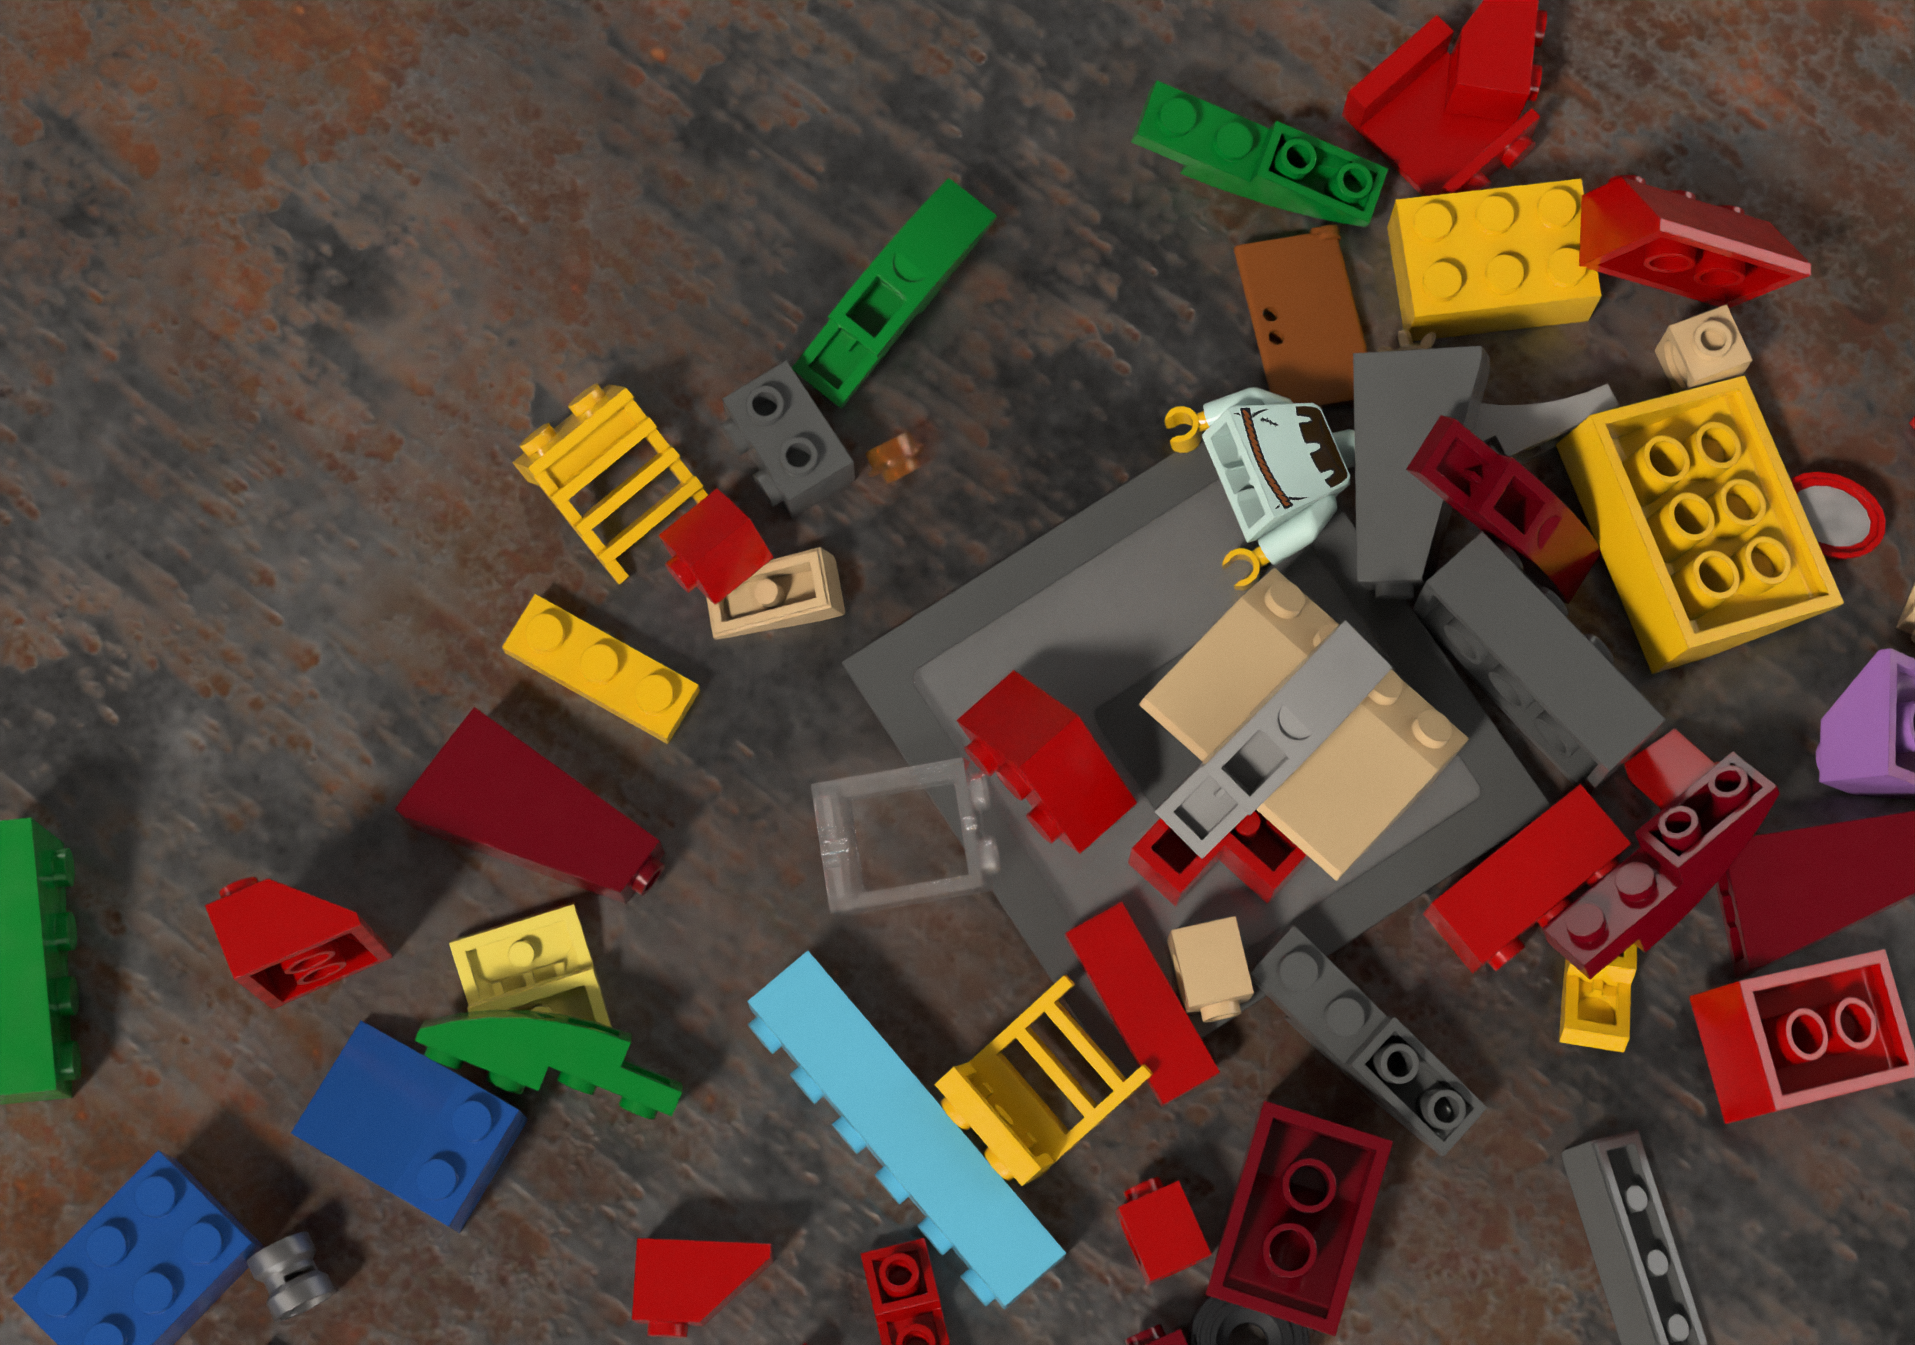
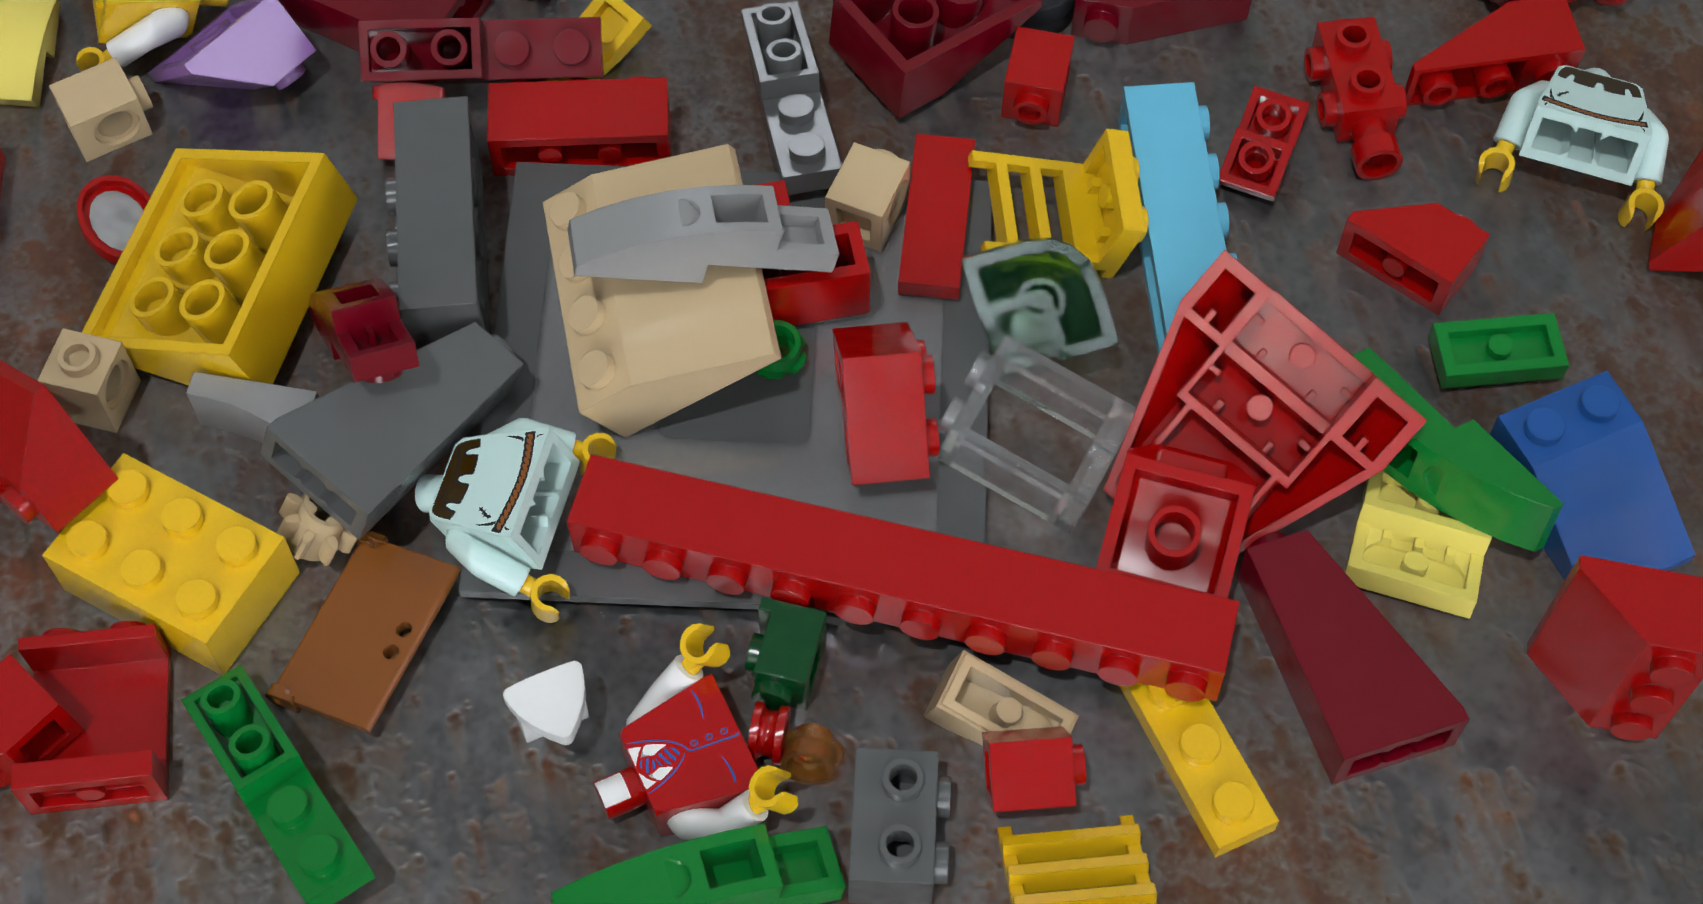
camera: 145 degrees left, 15 degrees down
none -> white tile [503,661,589,745]
none -> red brick [567,454,1240,702]
none -> torso [593,623,798,840]
none -> dark green brick [745,597,827,710]
none -> red bush [747,701,791,766]
none -> green plate [757,320,807,380]
none -> clear green brick [961,237,1119,372]
none -> red slope [1096,443,1256,598]
none -> red wedge [1103,250,1427,553]
none -> green plate [1428,313,1570,389]

